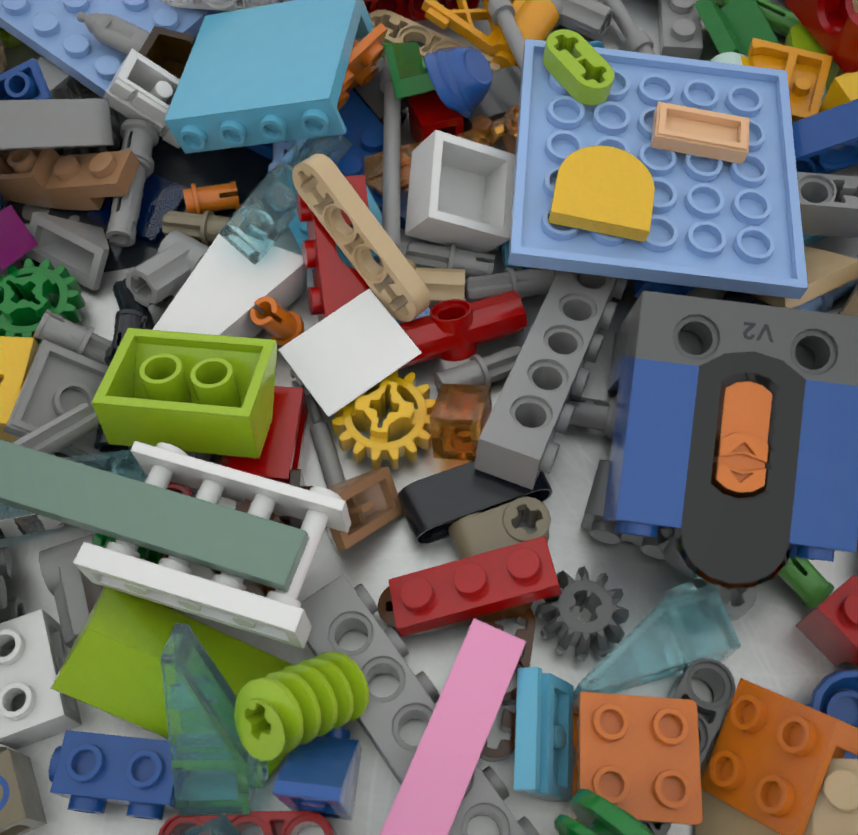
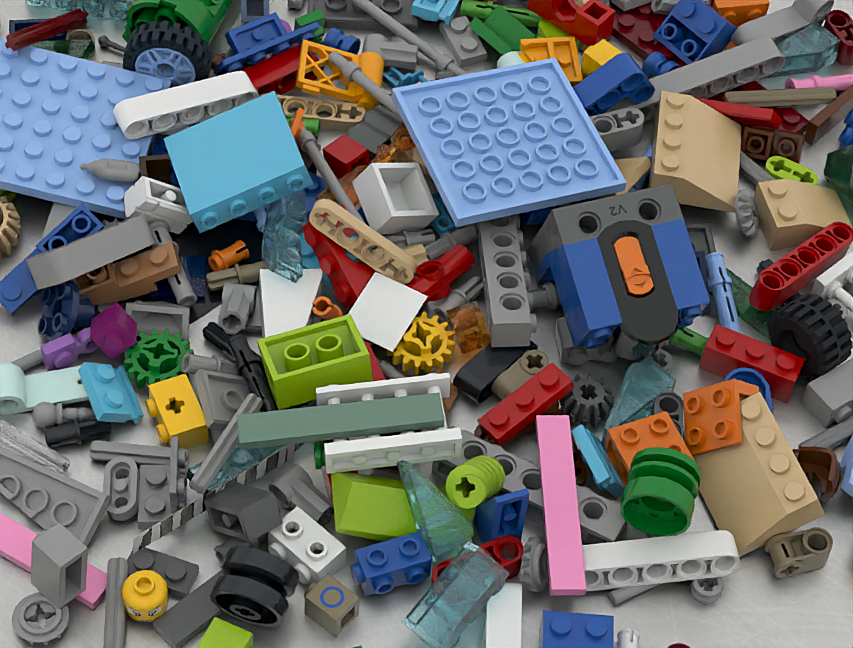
camera: 30 degrees left, 10 degrees down
green panel [385,42,435,99] -> none
blue hat [424,46,492,118] -> none
lime beam [542,29,615,106] -> none
yellow tile [548,146,655,242] -> none
light nougat tile [650,101,750,164] -> none

